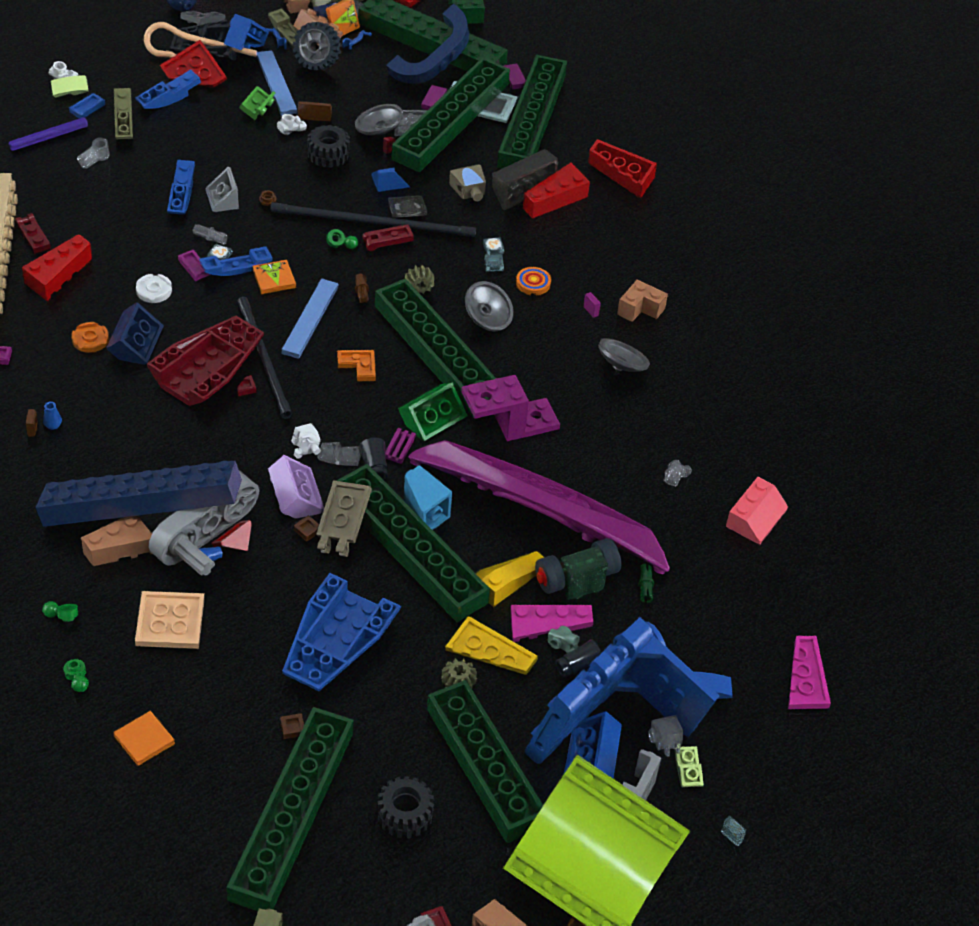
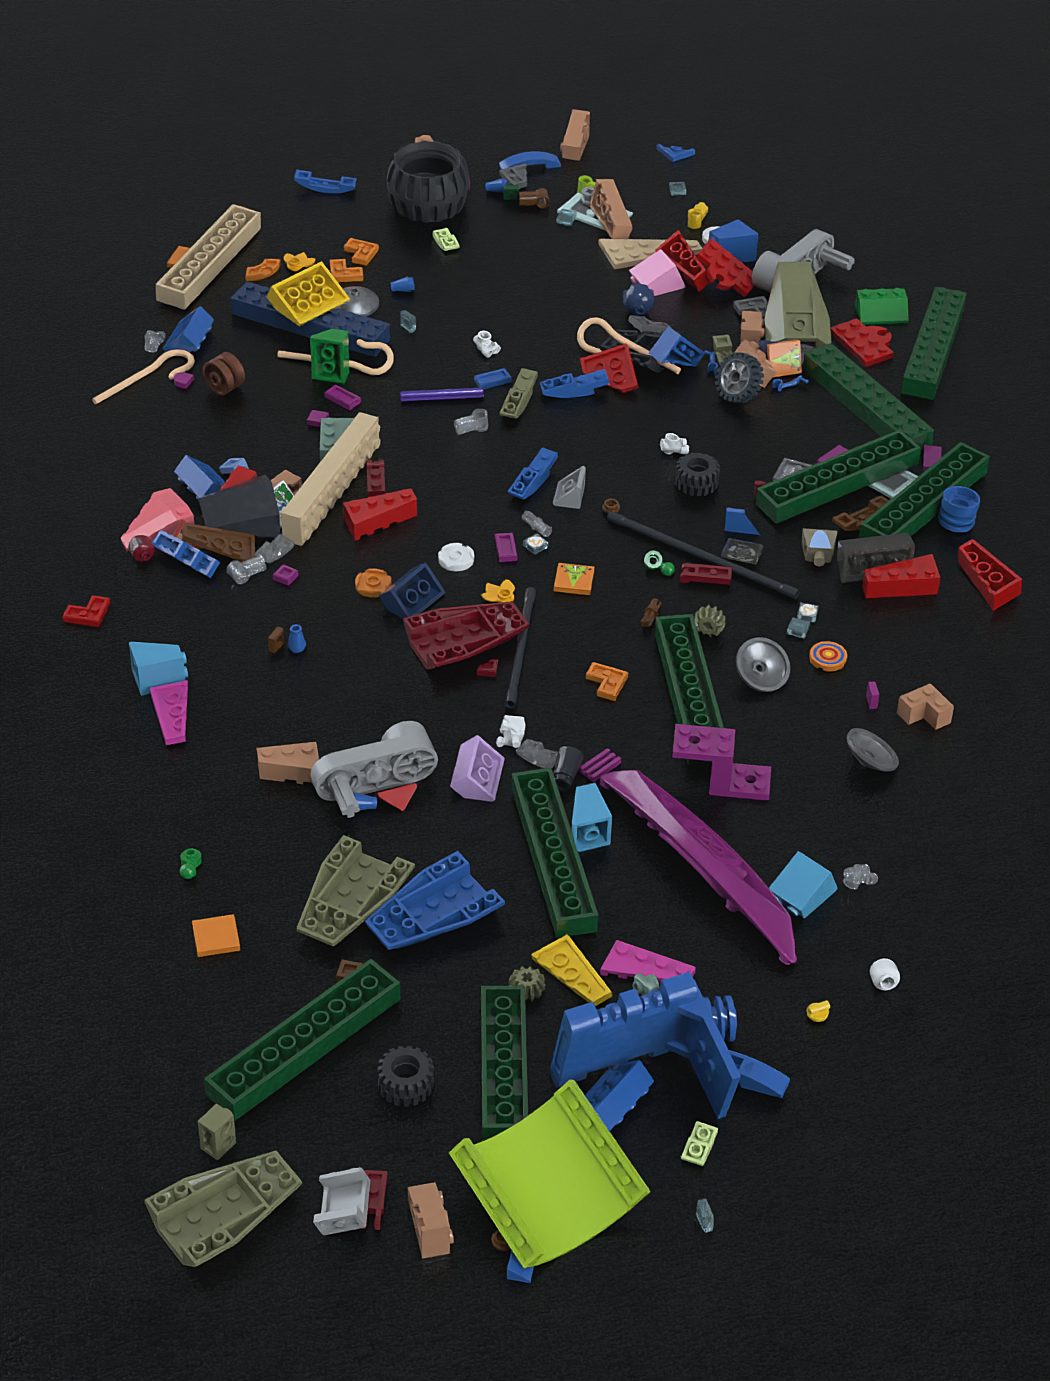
camera: 30 degrees right, 5 degrees down
dark blue brick [35,461,242,527] -> none
green plate [42,601,78,622] -> none
yellowish green slope [51,76,89,98] -> none
light nougat plate [135,591,204,649] -> none
blue slope [199,247,272,276] -> none
bright green bracket [239,86,276,120] -> none
medium blue tile [256,50,297,116] -> none
medium blue tile [282,279,338,359] -> none
reddish brown plate [294,515,319,542] -> none
reddish brown panel [298,102,332,122] -> none
dark tan tile [316,481,372,557] -> none
flat silver dish [355,104,403,136] -> none
dark blue arch [386,4,469,84] -> none
green slope [398,382,468,441] -> none
yellow wedge [475,551,544,607] -> none
brick [535,538,621,600] -> none
light grey panel [623,750,661,801] -> none
dark green pin [638,564,654,603] -> none
clear brick [648,715,683,756] -> none
coral slope [726,477,788,545] -> none
dark pink wing [788,636,831,709] -> none
none -> olive wedge [297,835,415,946]
none -> light orange plate [481,580,515,603]
none -> dark azure slope [769,851,838,919]
none -> yellow plate [807,1000,830,1022]
none -> reddish brown slope [832,495,889,531]
none -> white head [870,958,900,990]
none -> blue wheel [938,486,980,532]

